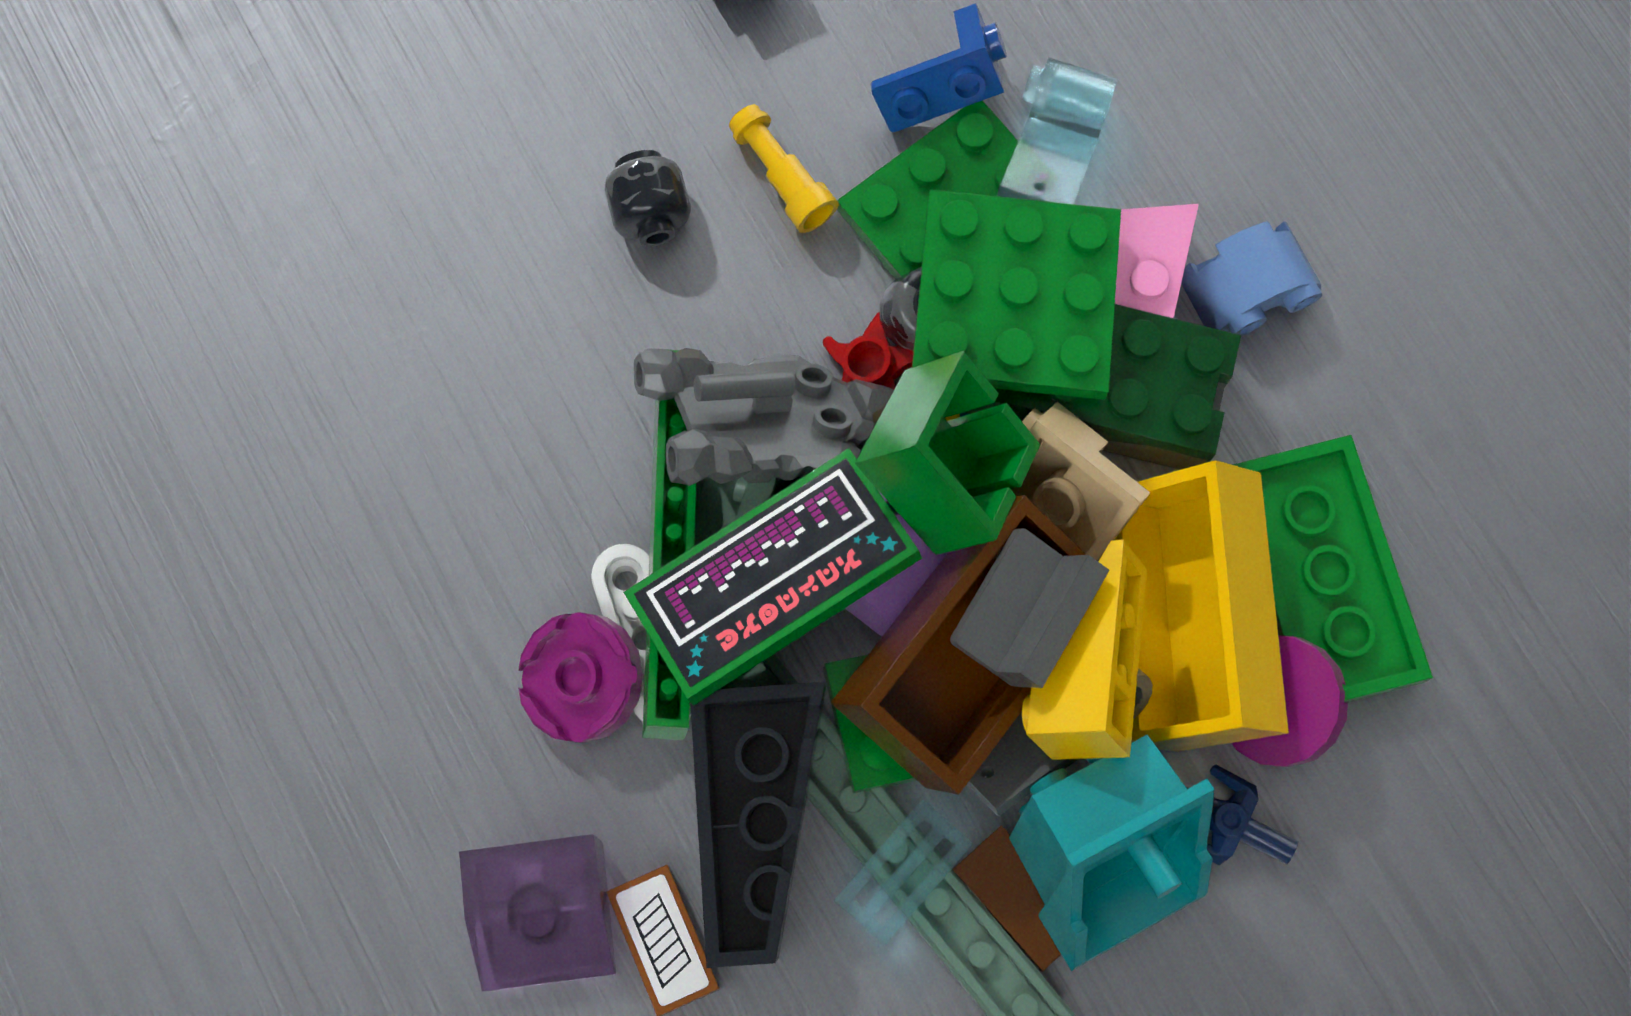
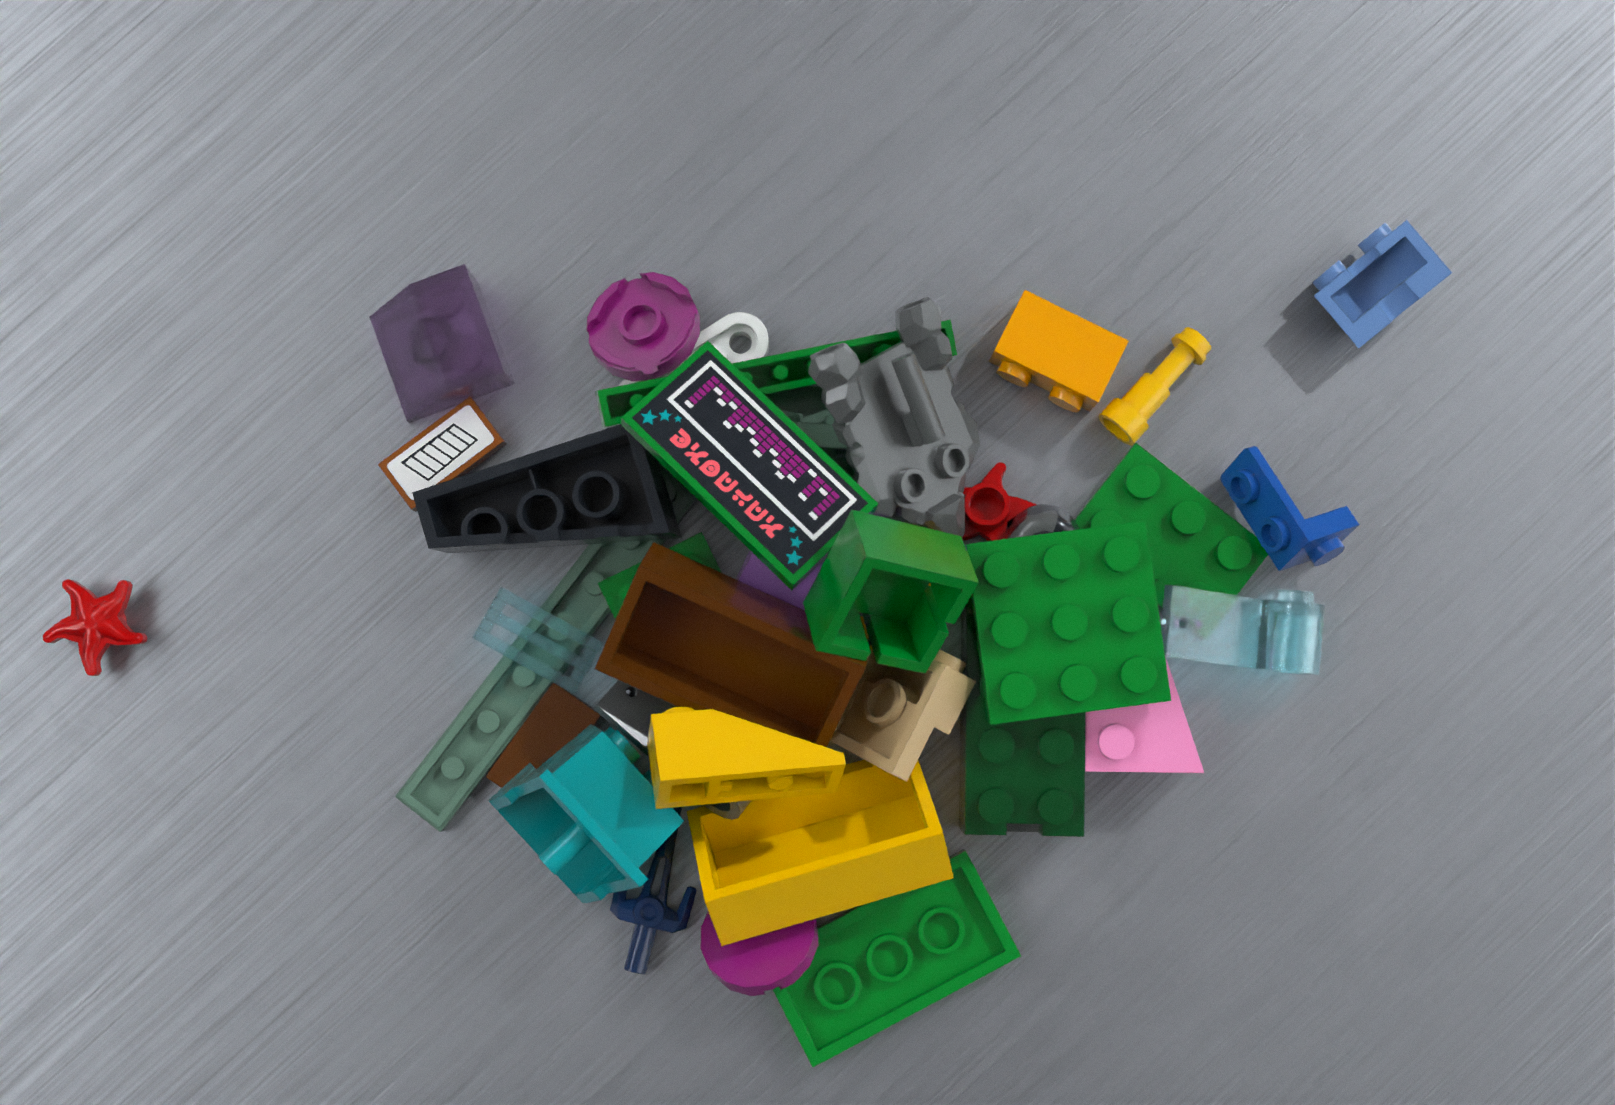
camera: 75 degrees right, 10 degrees up
black head [604,150,691,247] -> none
dark grey panel [950,528,1109,688] -> none
medium blue cylinder [1181,221,1323,336] -> none
none -> light orange piece [988,290,1129,413]

